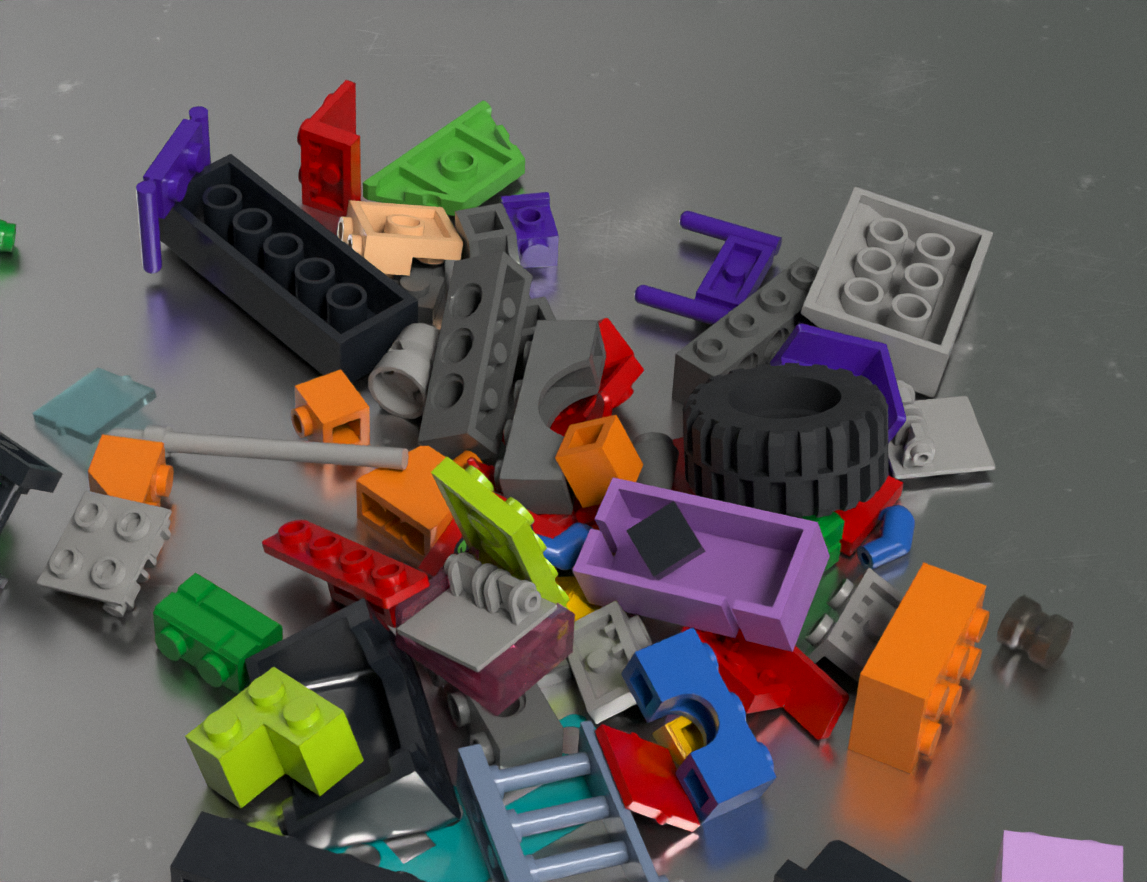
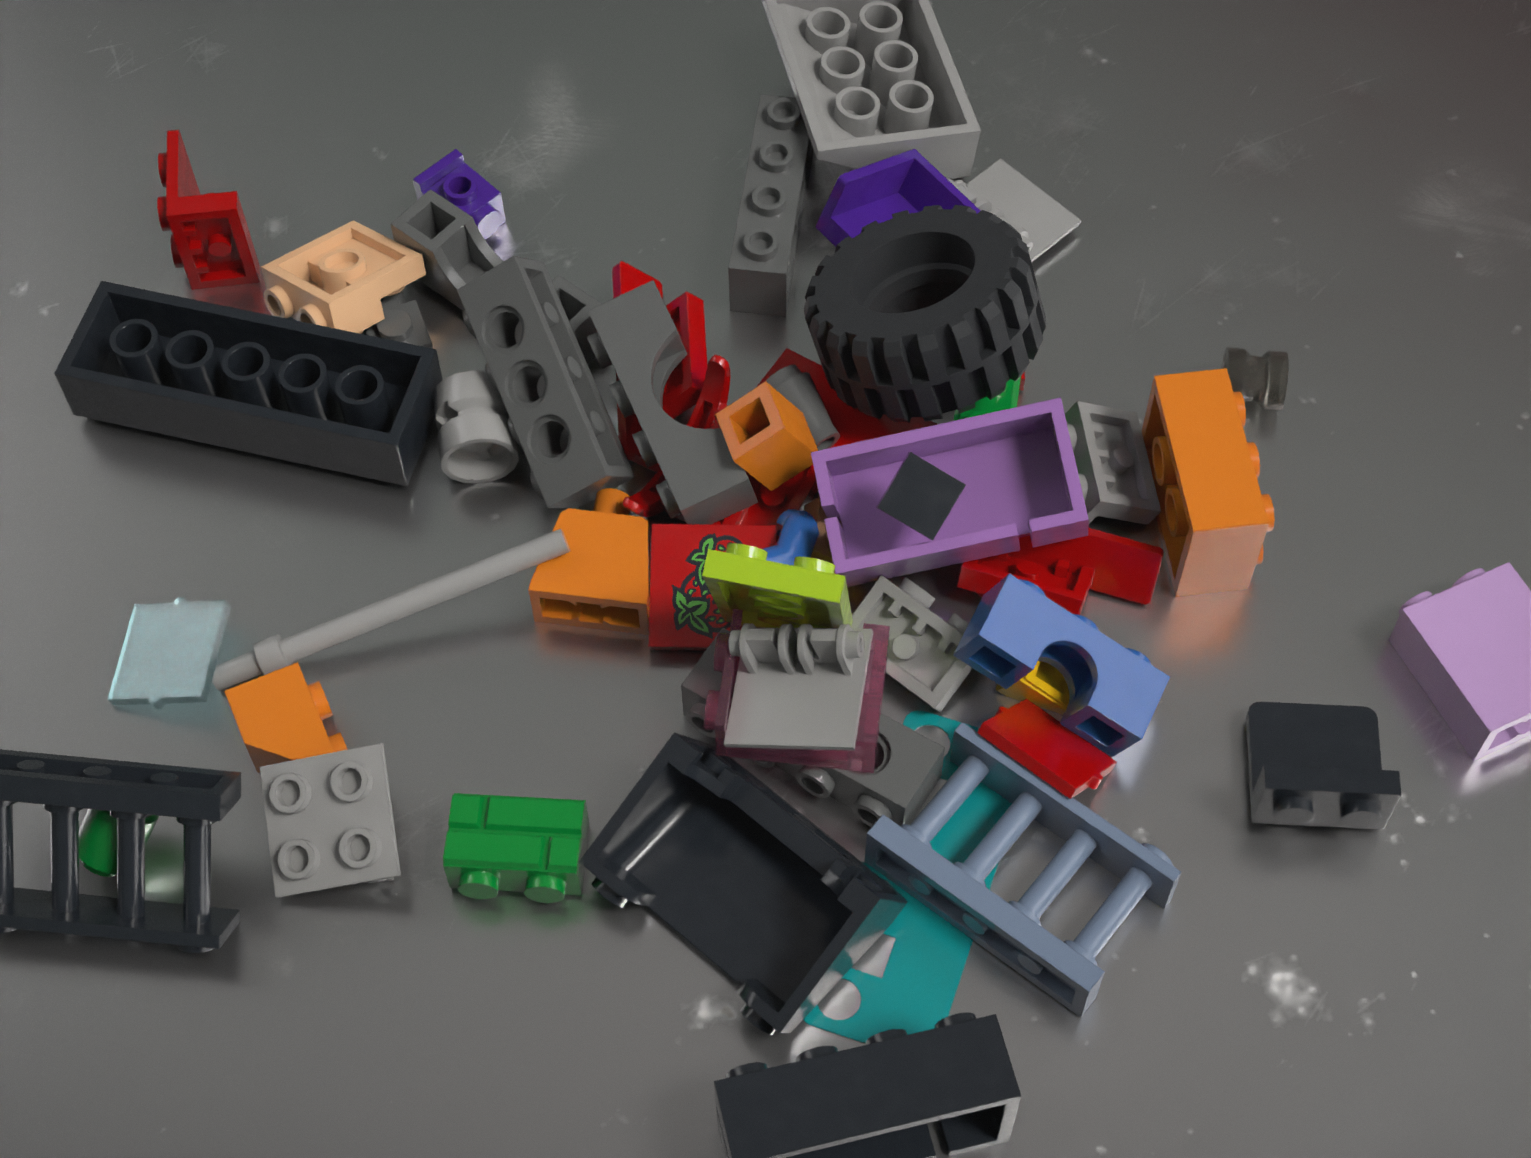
camera: 30 degrees left, 15 degrees up
dark purple plate [136,106,211,274] -> none
lime brick [185,667,364,809] -> none
red bracket [262,520,430,628] -> none
orange brick [290,369,370,445] -> none
bright green wing [363,100,525,216] -> none
dark purple plate [634,211,782,325] -> none
blue arm [857,505,915,570] -> none

